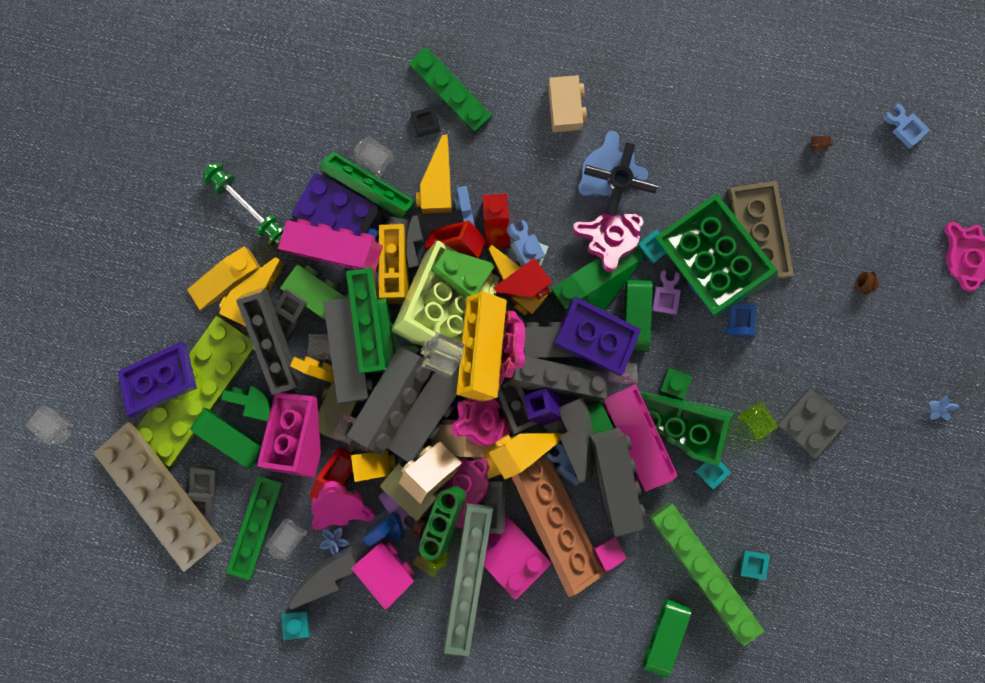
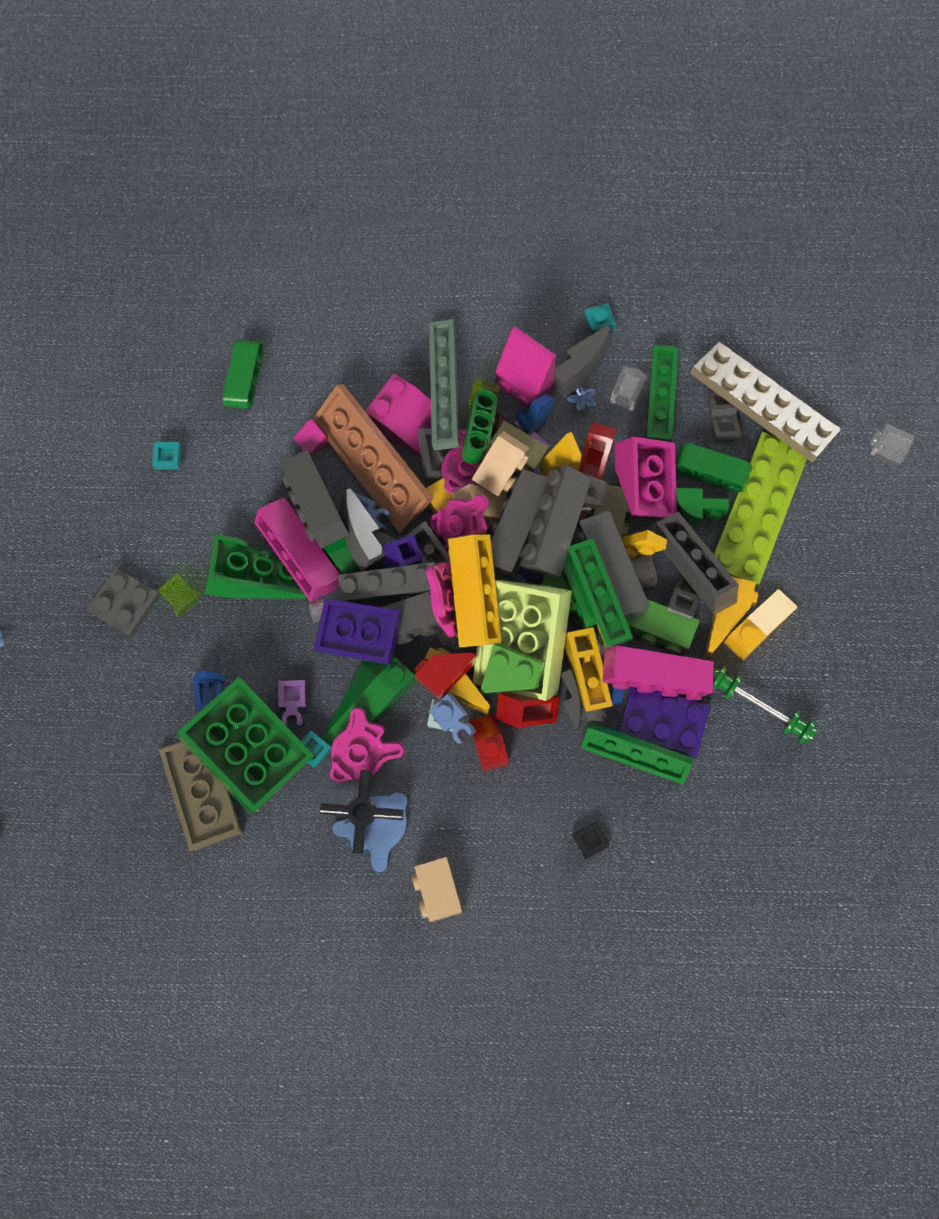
camera: 175 degrees right, 10 degrees down
dark purple plate [118,342,197,418] -> none
dark pink tile [311,481,375,530] -> none
clear brick [354,135,394,177] -> none
black tile [360,207,388,234] -> none
green plate [409,47,492,134] -> none
yellow slope [416,135,452,214] -> none
clear brick [421,332,464,378] -> none
medium blue plate [453,186,475,227] -> none
yellow slope [489,433,562,479] -> none
green beam [624,280,652,352] -> none
bright green brick [648,502,764,646] -> none
green plate [660,368,692,400] -> none
teal plate [694,461,731,490] -> none
reddish brown plate [809,136,833,151] -> none
reddish brown plate [856,271,879,295] -> none
medium blue plate [883,104,930,149] -> none

